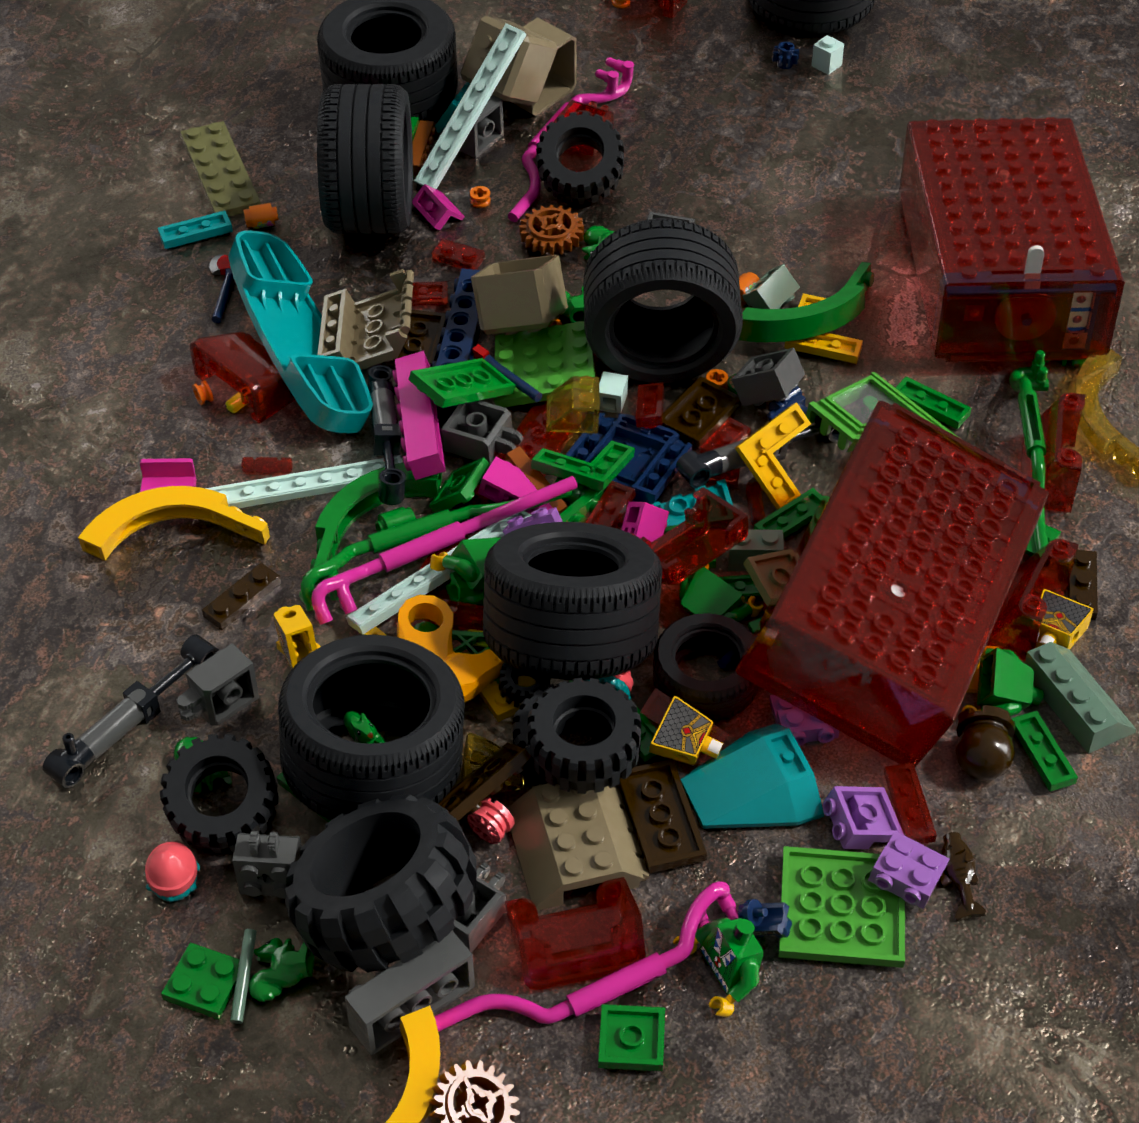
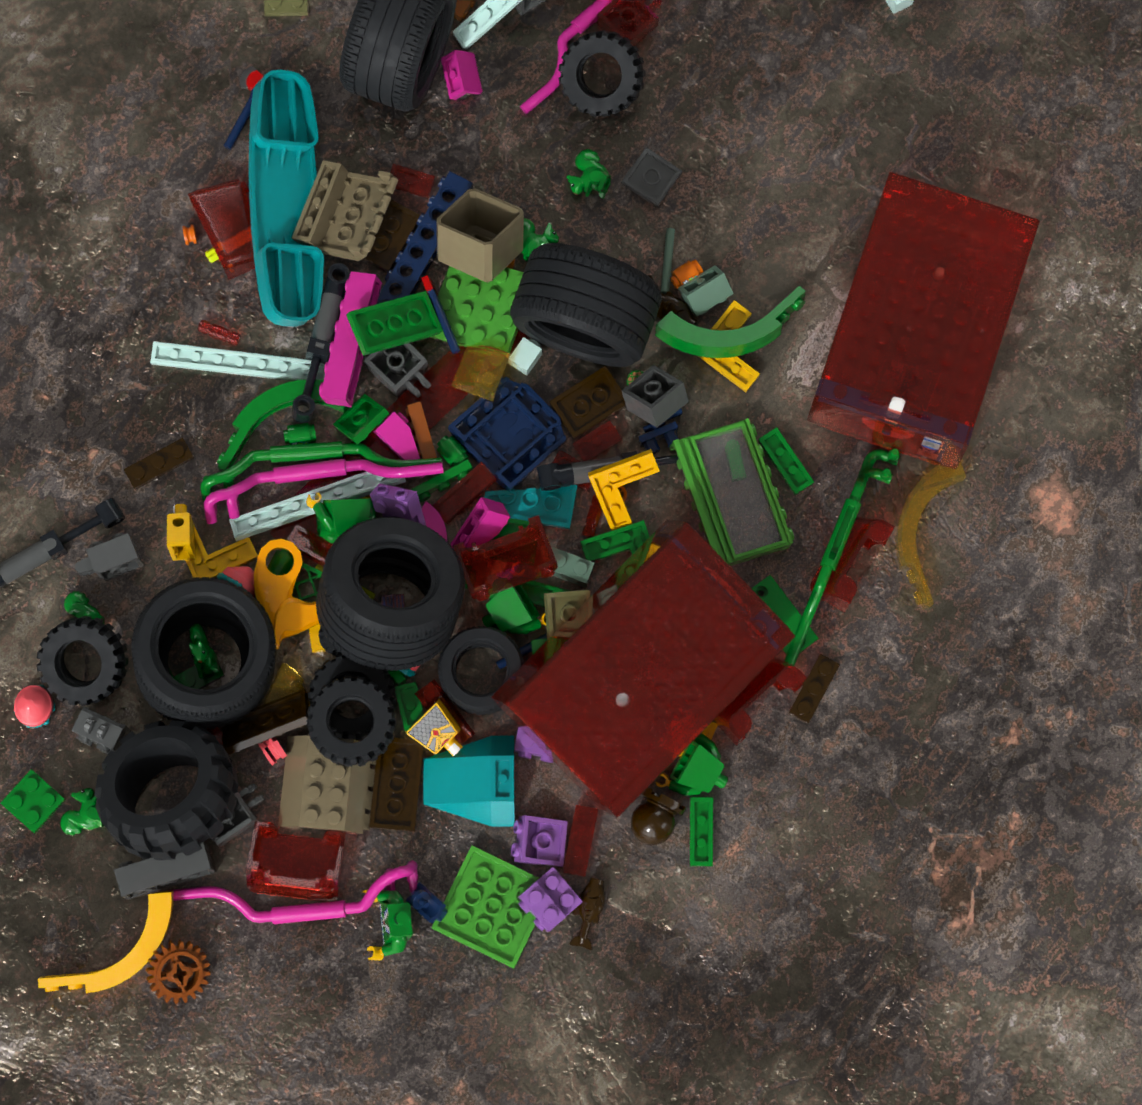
camera: 20 degrees right, 30 degrees up
yellow arch [78,486,270,561] -> none
dark pink panel [140,458,197,492] -> none
teal plate [158,211,233,249] -> none
sand green bar [230,929,257,1024] -> none
orange brick [243,203,279,229] -> none
clear red plate [432,238,485,270] -> none
orange bush [470,186,491,208] -> none
dark orange gear [519,205,584,255] -> none
green plate [531,440,635,491] -> none
green plate [598,1004,665,1071] -> none
clear red plate [635,382,664,429] -> none
orange bush [706,369,728,389] -> none
sand green slope [1025,642,1136,754] -> none
torso [1030,589,1094,649] -> none

